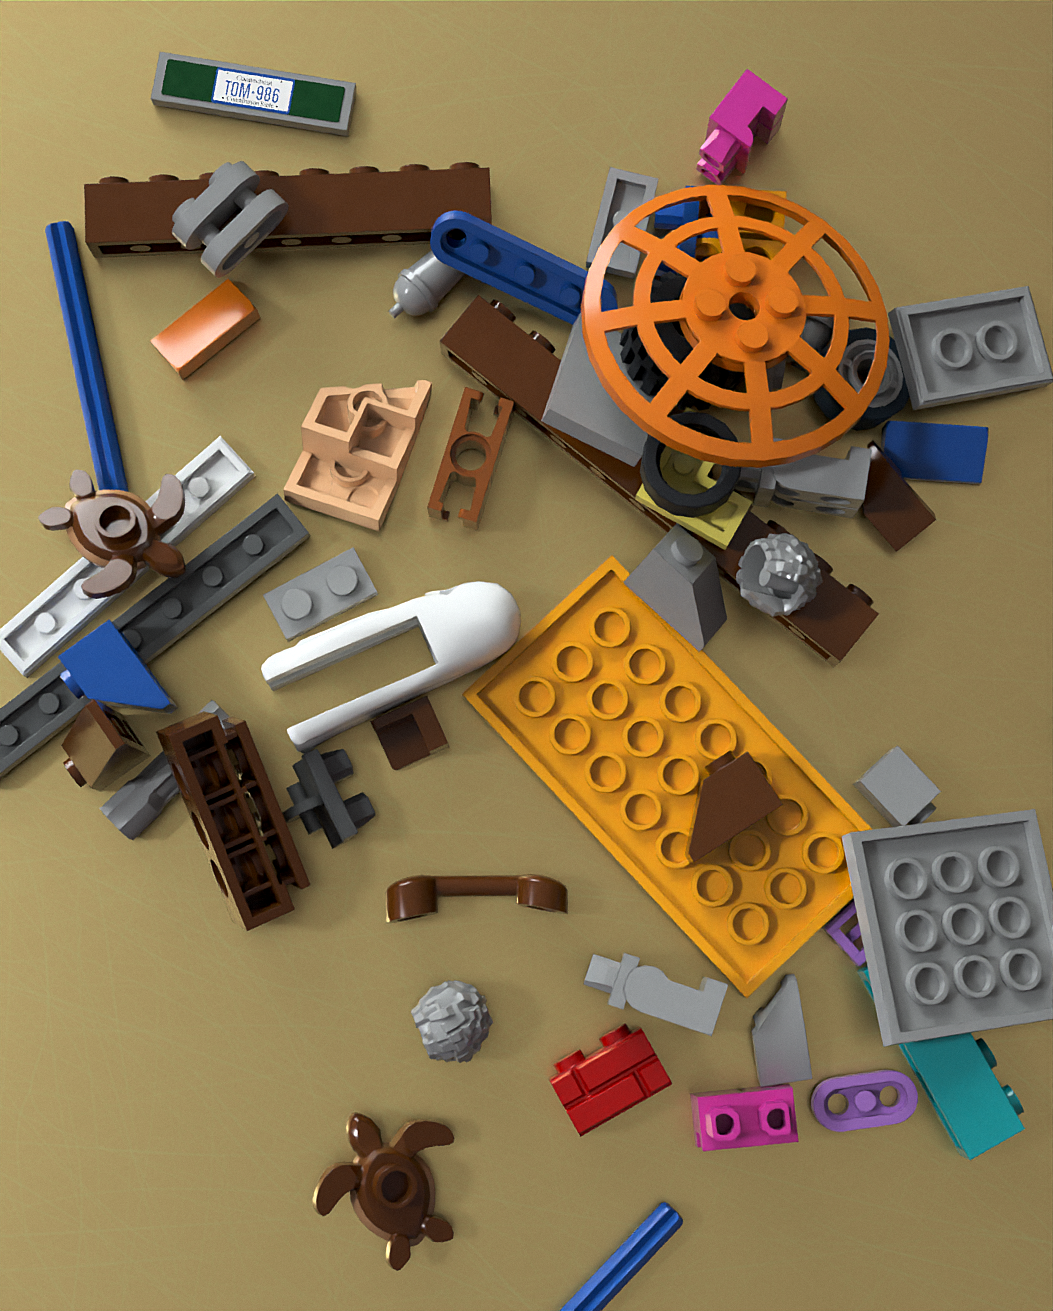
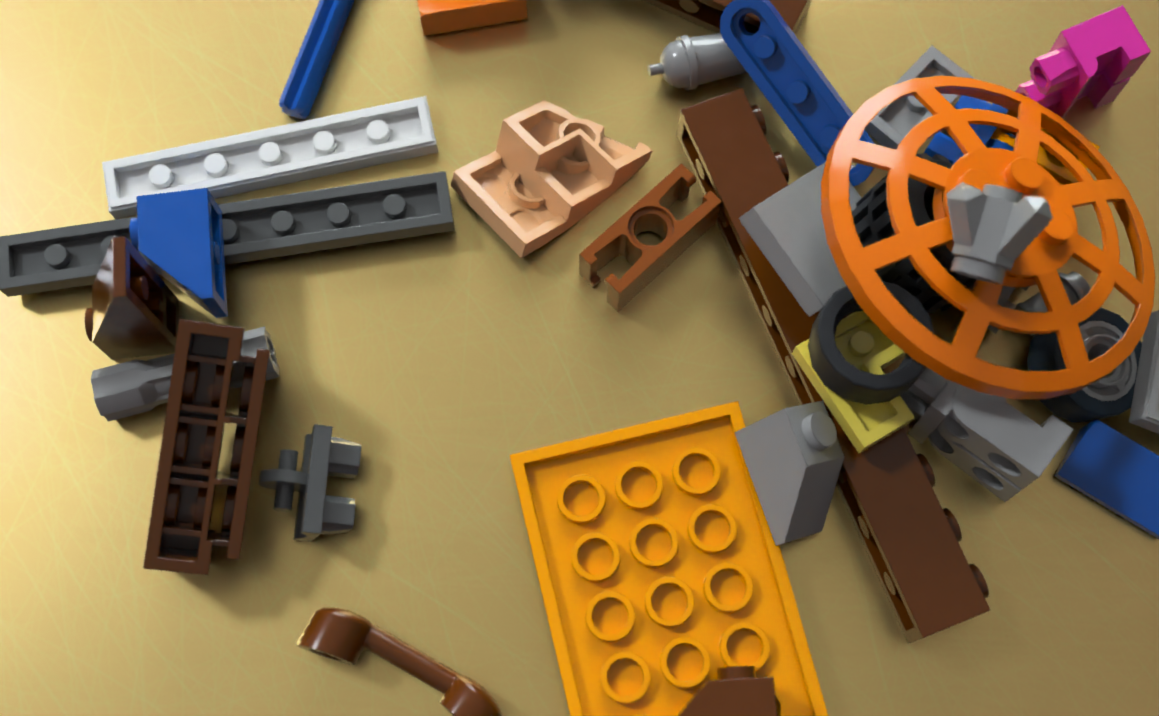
camera: 30 degrees right, 10 degrees down
animal [38,470,186,599] -> none
white piece [261,581,521,754] -> none
light grey plate [263,547,378,642] -> none
reddish brown panel [370,696,450,771] -> none
light grey piece [736,533,823,617] -> none
reddish brown slope [863,440,936,552] -> none
none -> light grey rock [946,182,1053,285]

